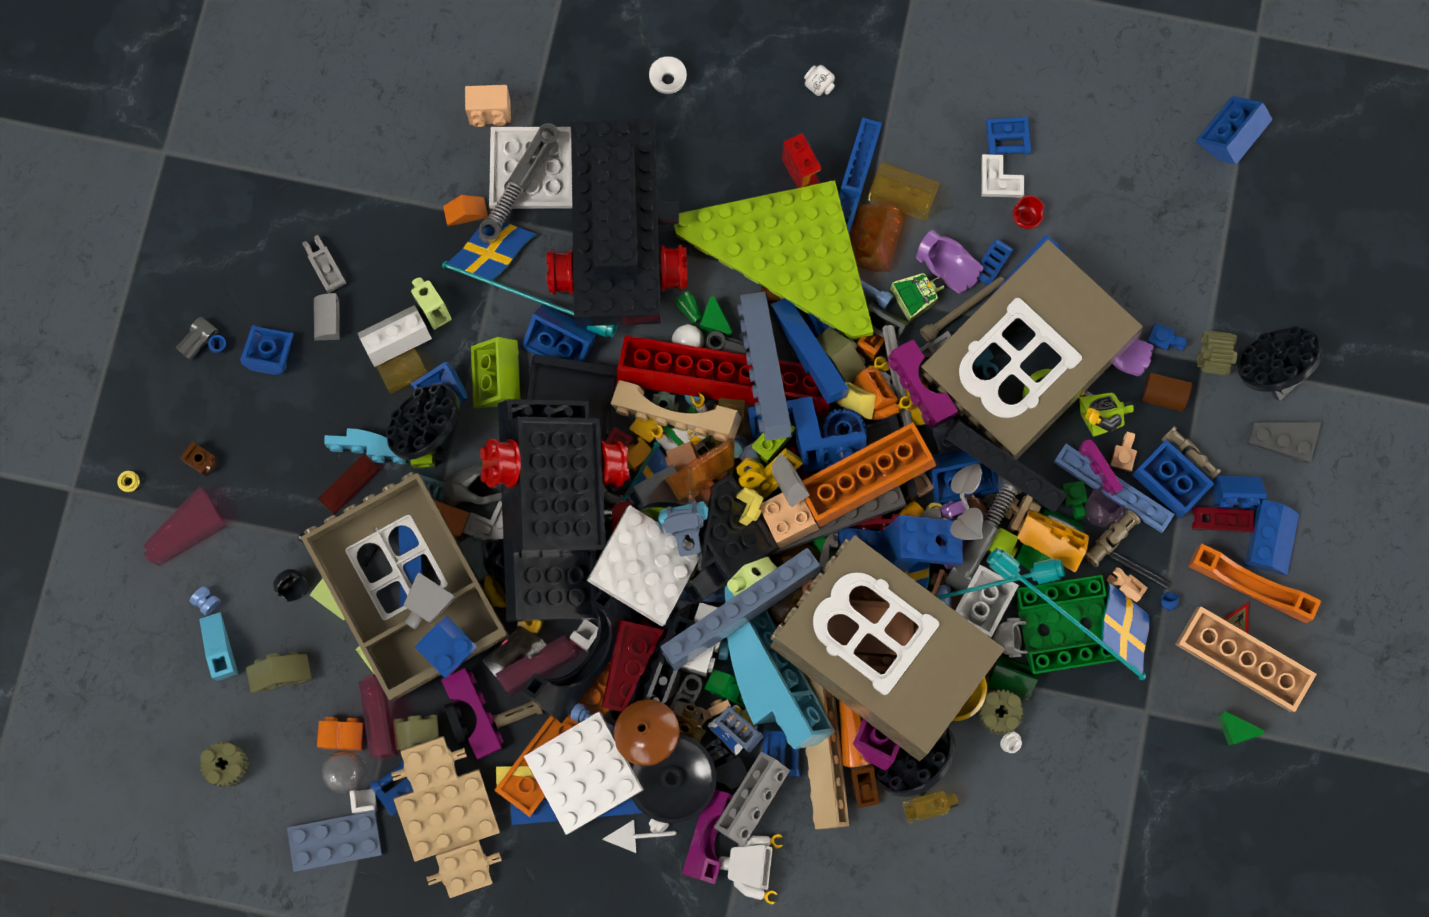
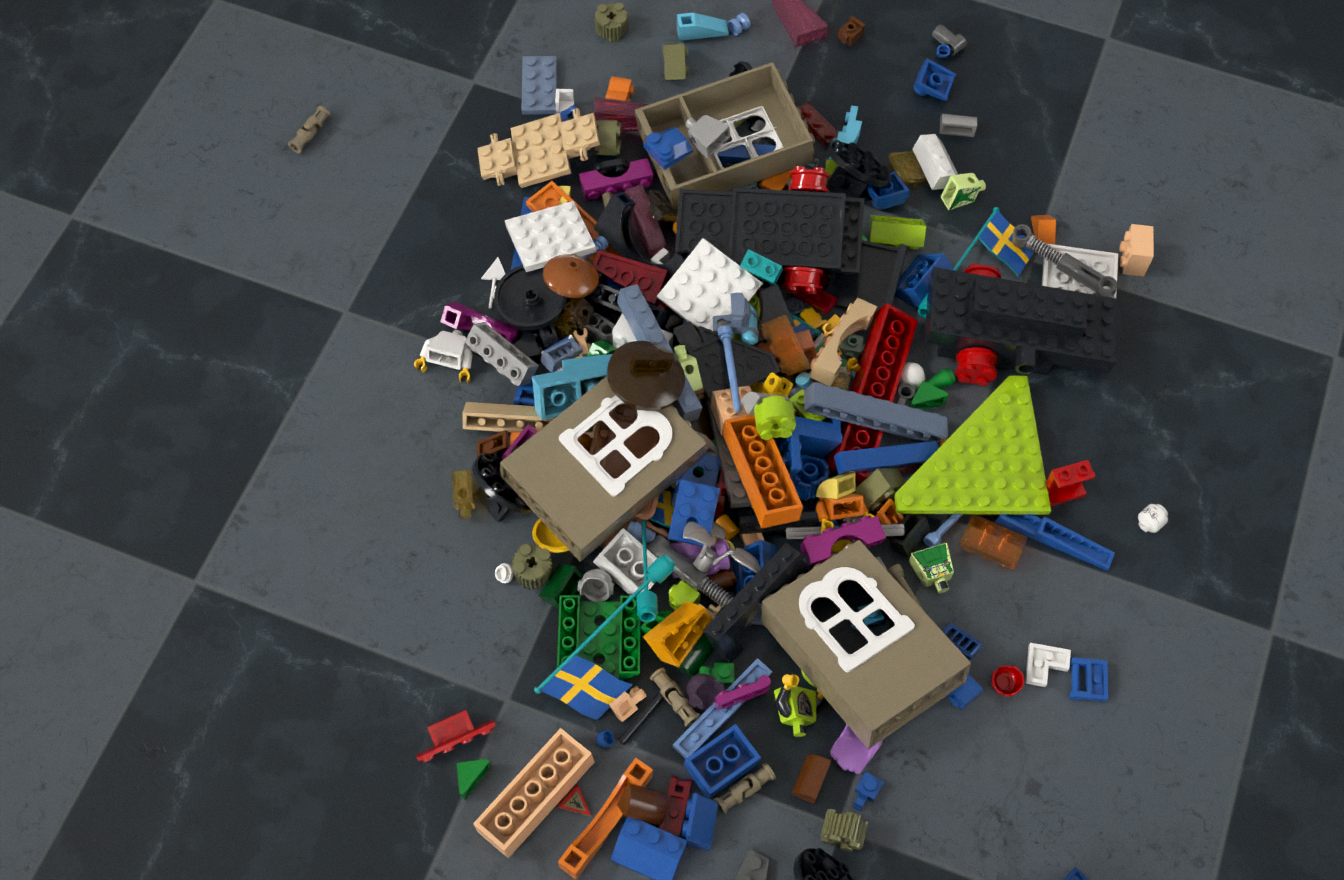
camera: 100 degrees right, 15 degrees down
light grey hinge [302,235,347,293] -> none
clear cylinder [322,749,367,794] -> none
white piece [649,56,687,94] -> none
light yellow bracket [737,488,763,526] -> none
clear yellow slope [868,162,940,221] -> none
medium lavender hair [916,230,983,294] -> none
light nougat plate [1110,432,1137,472] -> none
none -> red bracket [416,709,496,762]
none -> dark brown bracket [607,341,685,411]
none -> reddish brown brick [617,783,666,825]
none -> medium blue piece [717,326,742,412]
none -> teal brick [740,249,783,285]
none -> lime brick [754,396,796,440]

